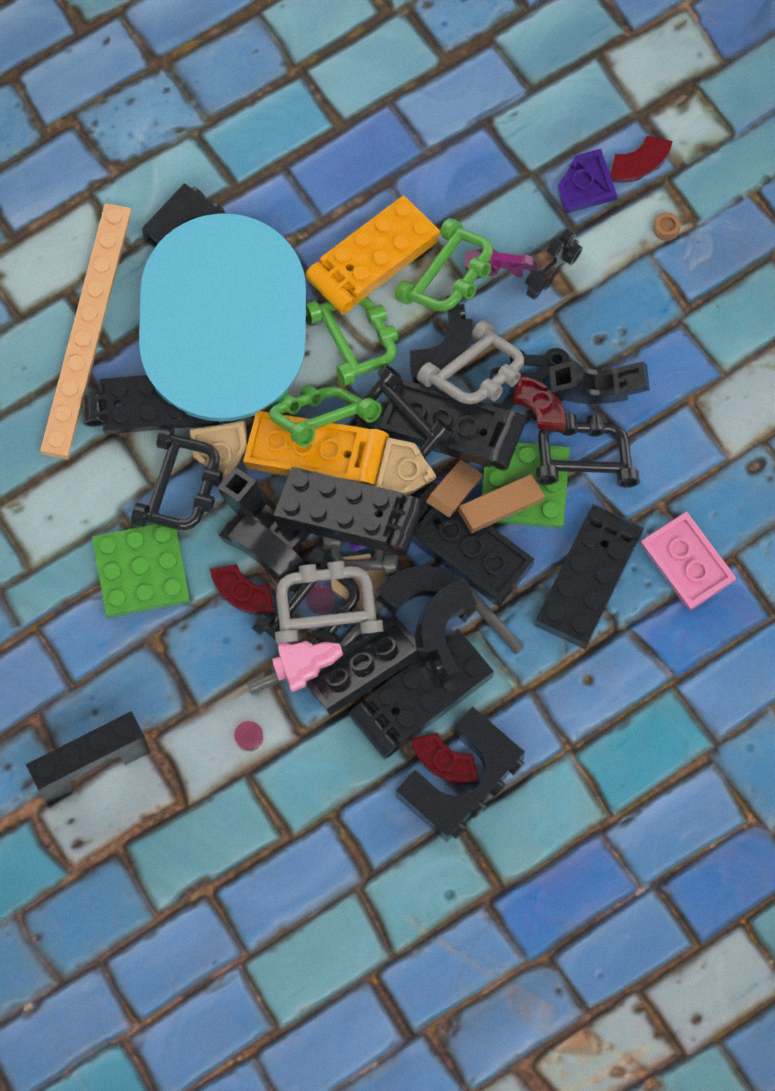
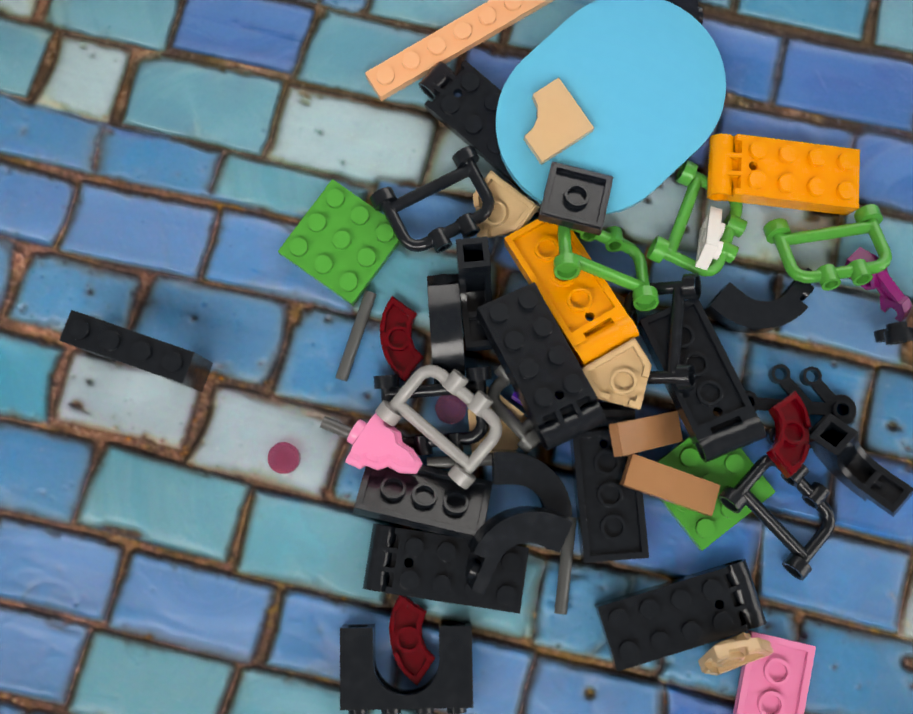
camera: 45 degrees right, 10 degrees up
light grey bar [417,320,524,404] -> none
none -> dark grey bar [335,290,377,382]
none -> tan tile [524,78,594,165]
none -> black tile [538,161,613,236]
none -> white plate [695,206,725,270]
none -> tan plate [698,632,774,676]

